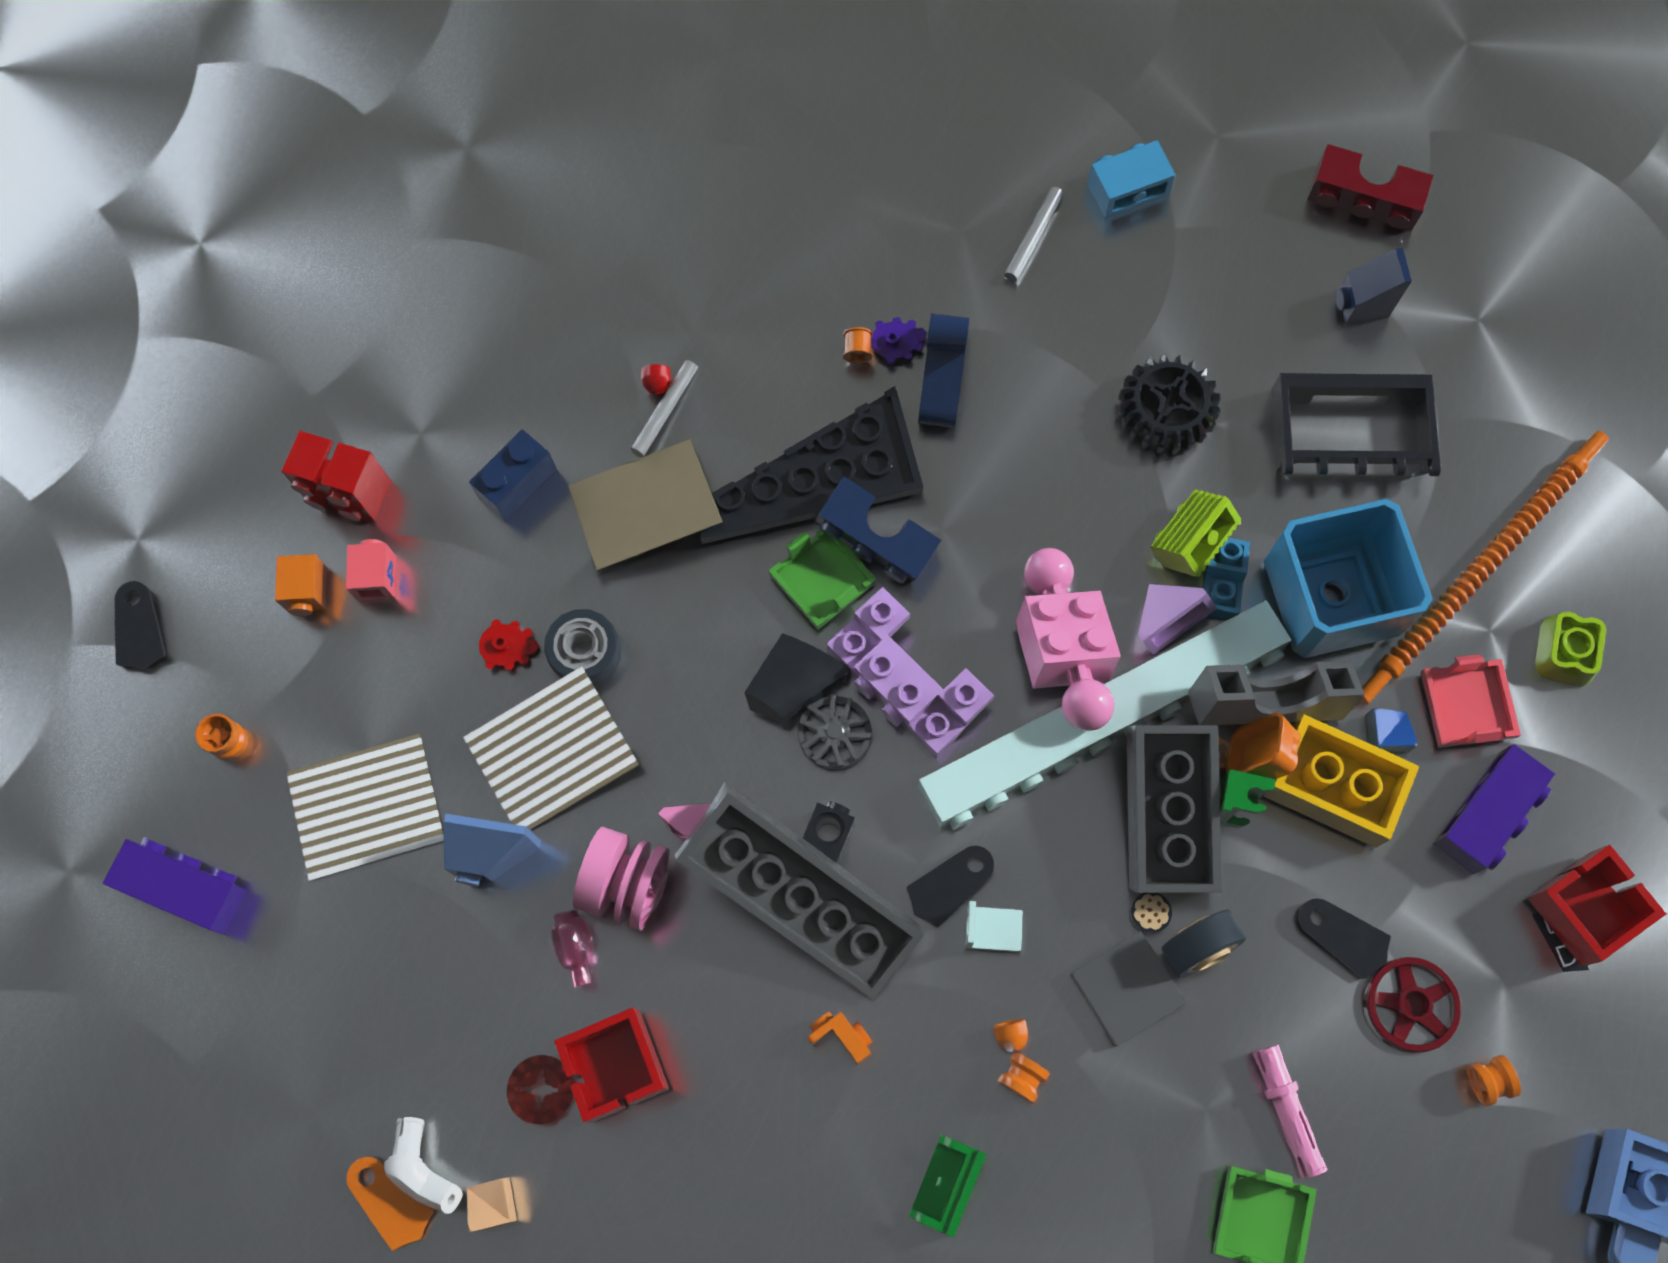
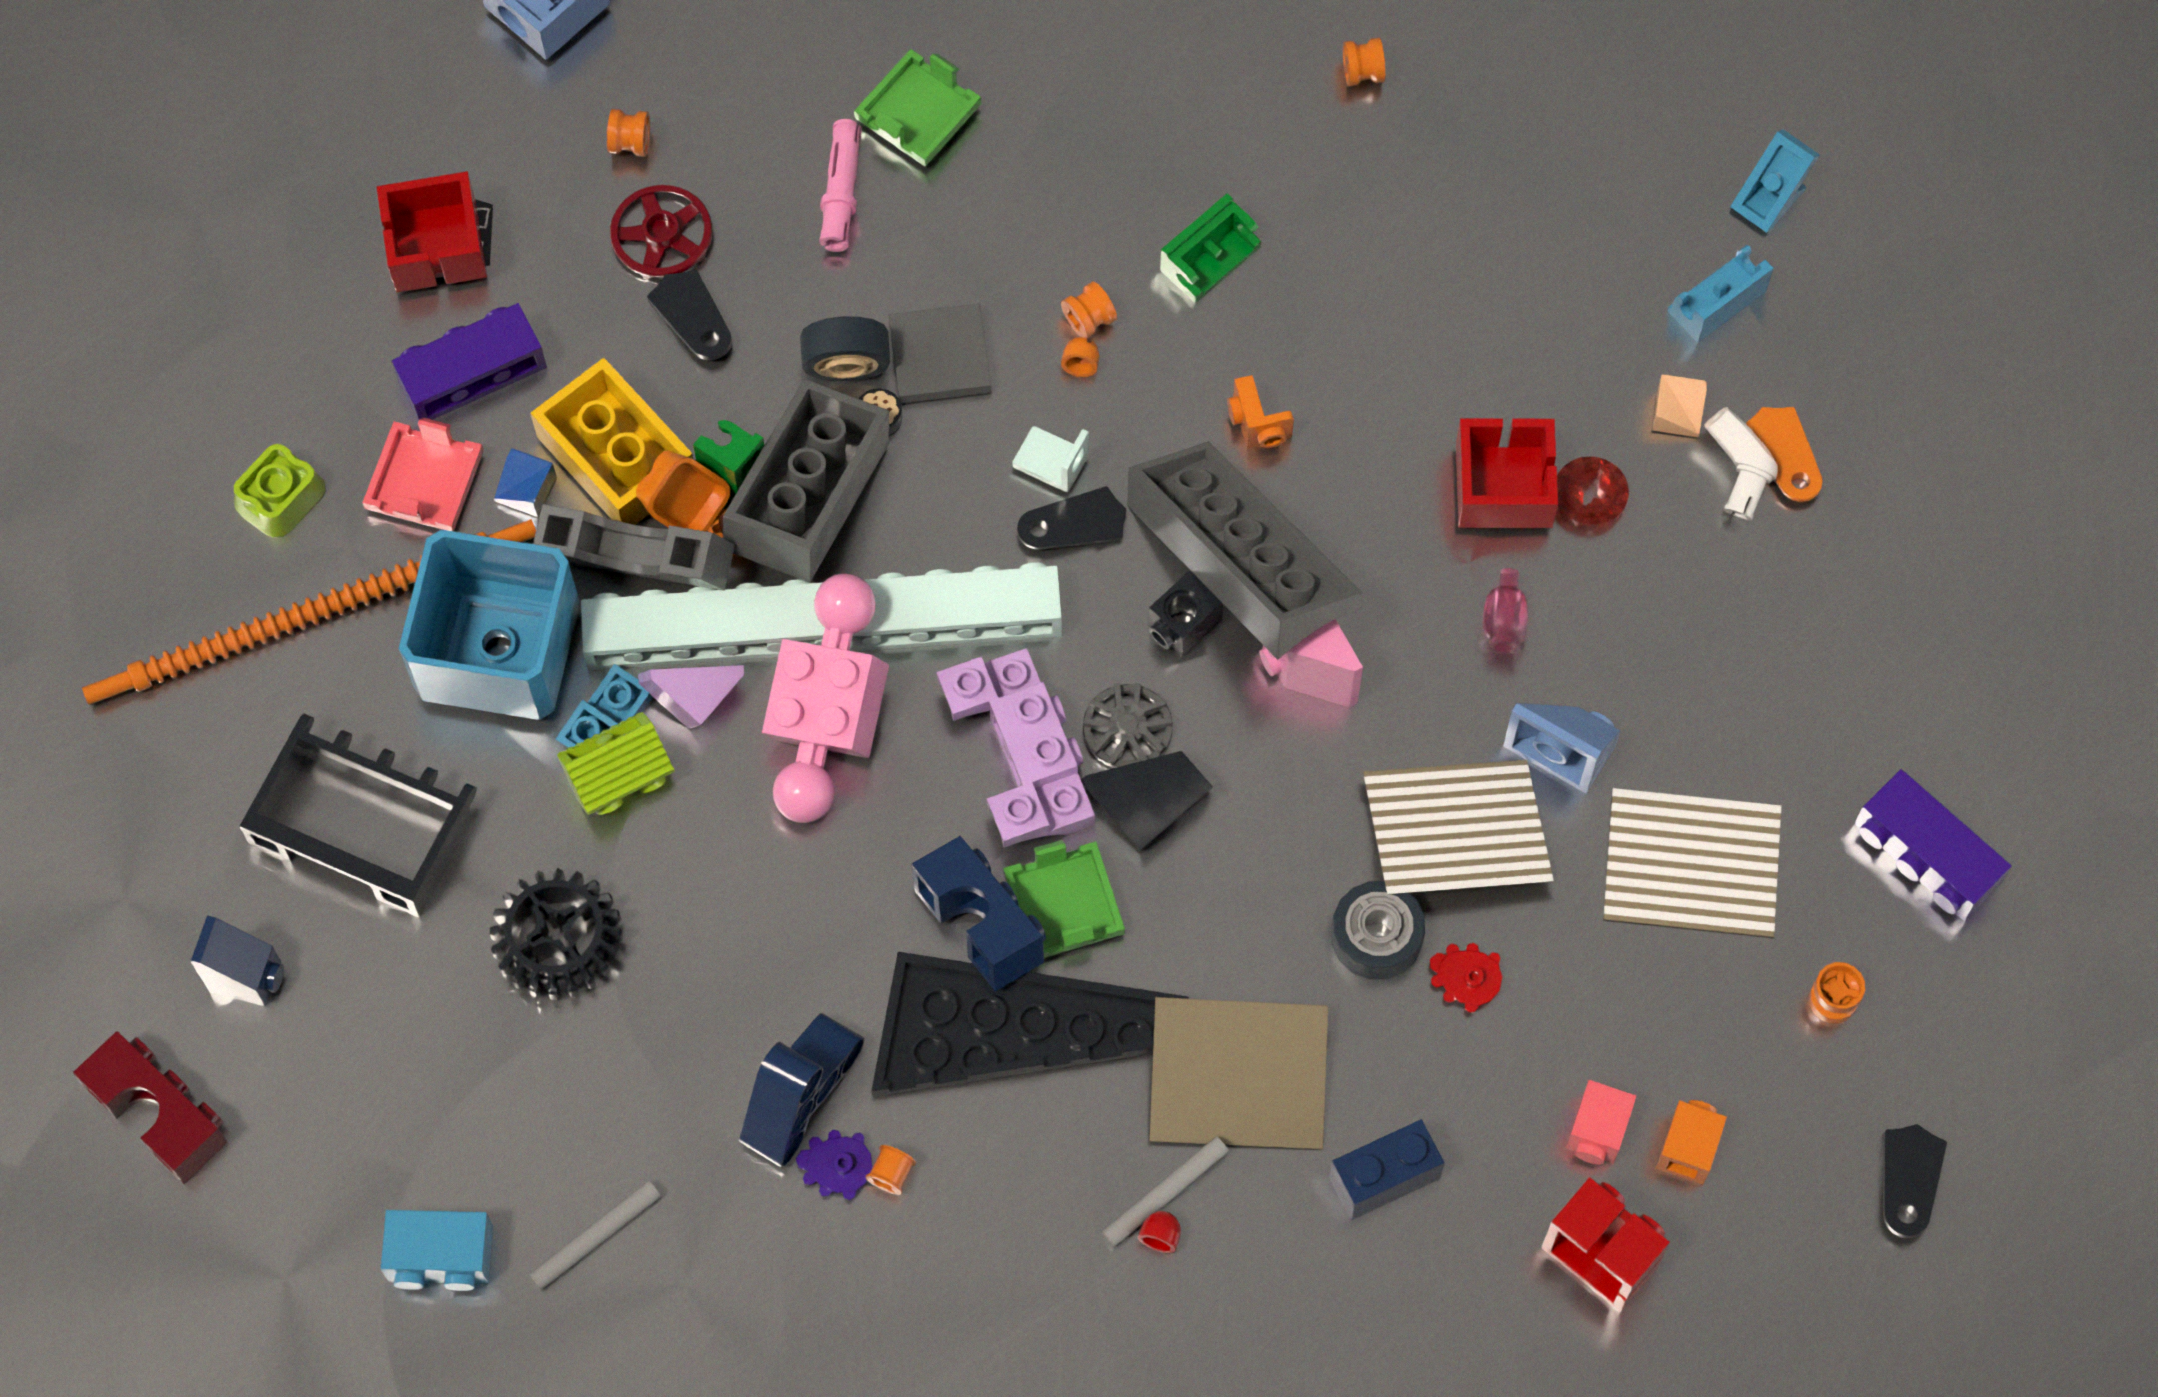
camera: 160 degrees left, 5 degrees down
bright pink wheel [573,827,670,930] -> none

